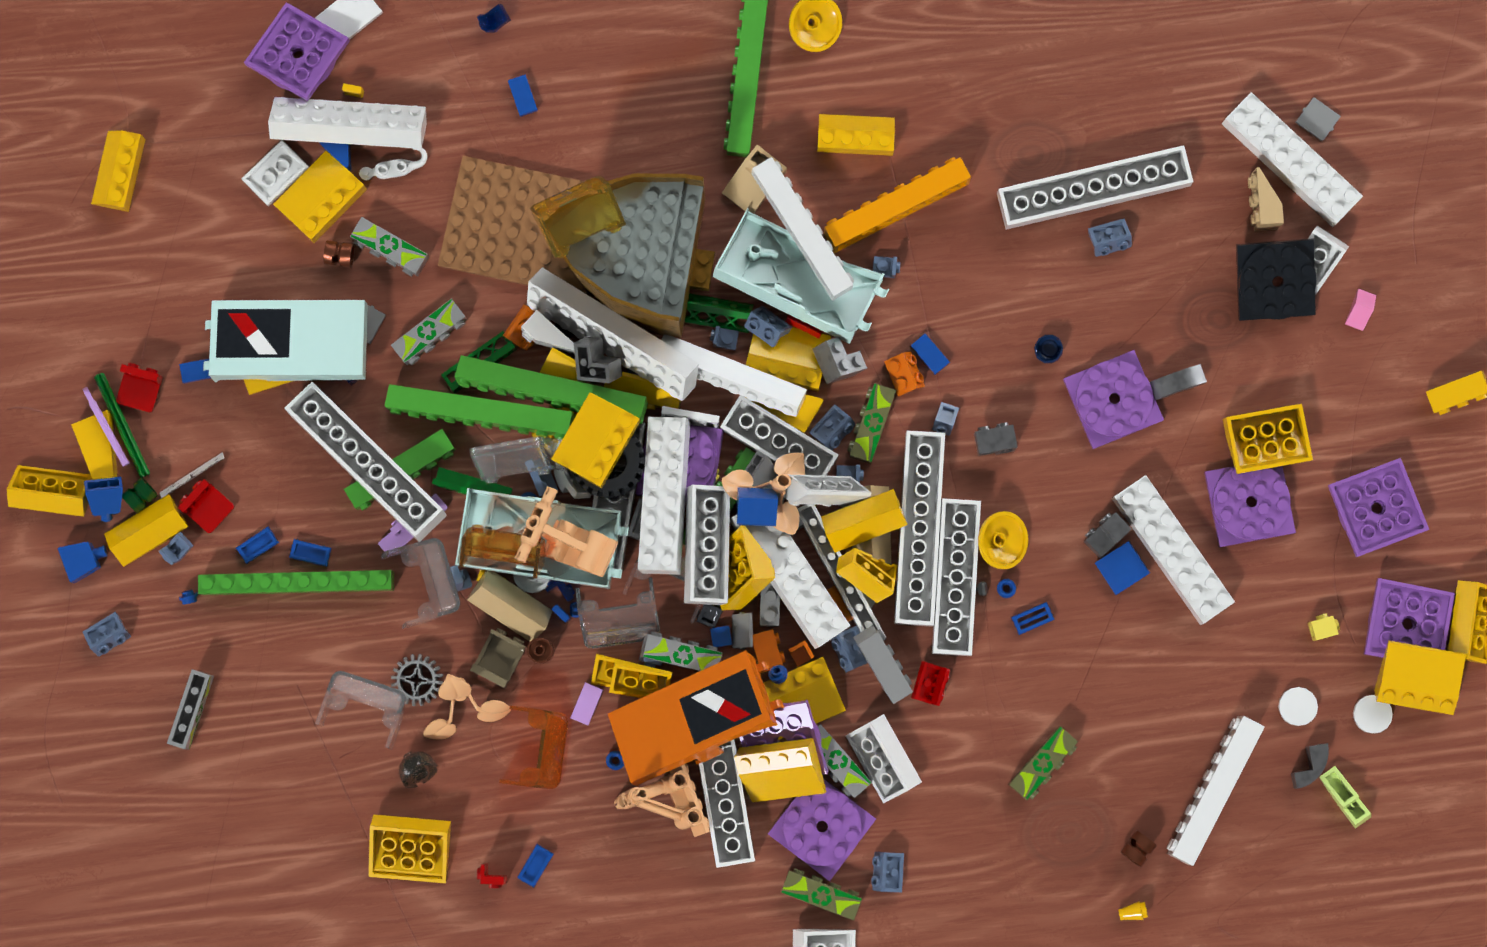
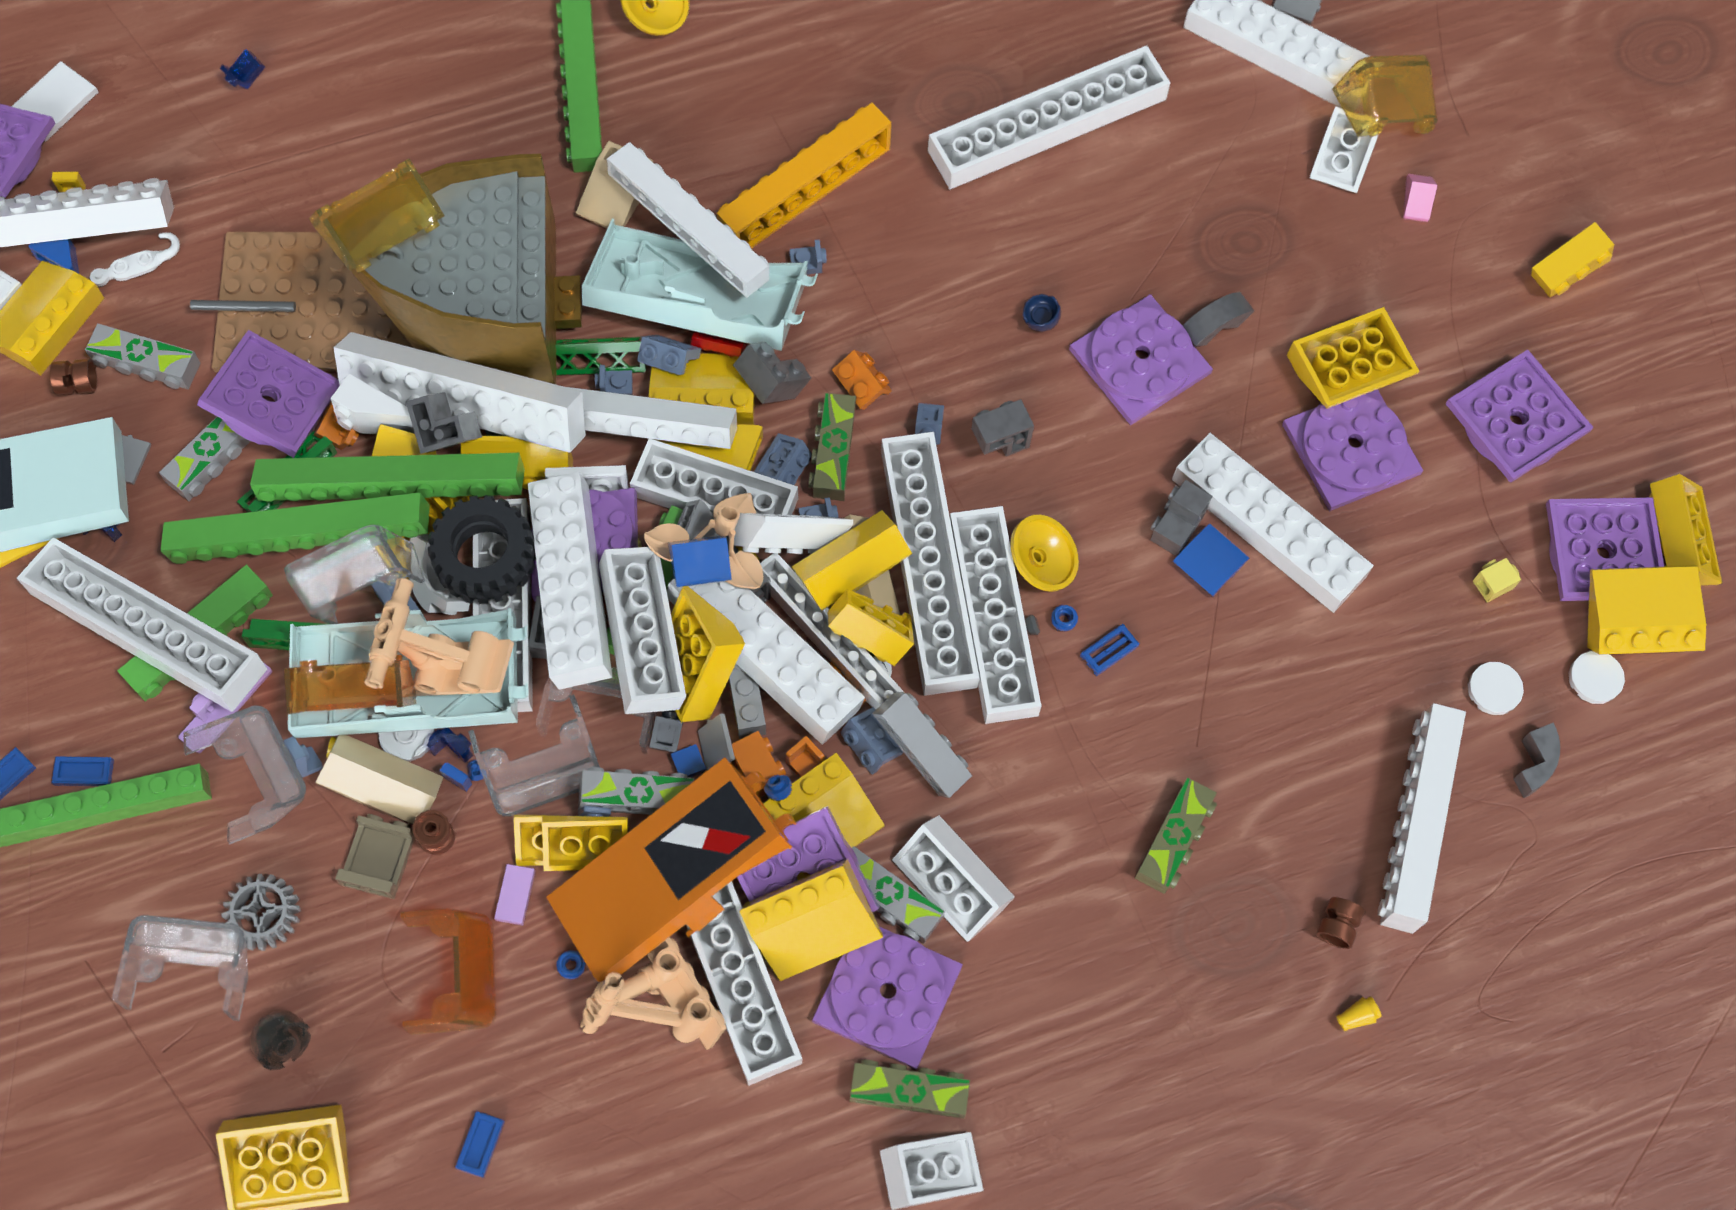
camera: 20 degrees left, 15 degrees down
light nougat plant [423,674,512,739] -> none
red bracket [477,863,507,888] -> none
blue tile [508,74,538,117] -> none
yellow slope [551,392,641,488] -> none
yellow slope [817,114,895,156] -> none
sand blue bracket [871,852,904,893] -> none
blue tile [910,334,950,375] -> none
red bracket [911,661,950,706] -> none
sand blue bracket [1088,218,1132,257] -> none
black piece [1236,239,1316,321] -> none
tan slope [1248,167,1284,231] -> none
yellowish green slope [1319,766,1371,829] -> none
none -> dark grey bar [190,300,296,312]
none -> medium lavender piece [197,330,340,458]
none -> clear yellow windscreen [1332,55,1438,137]

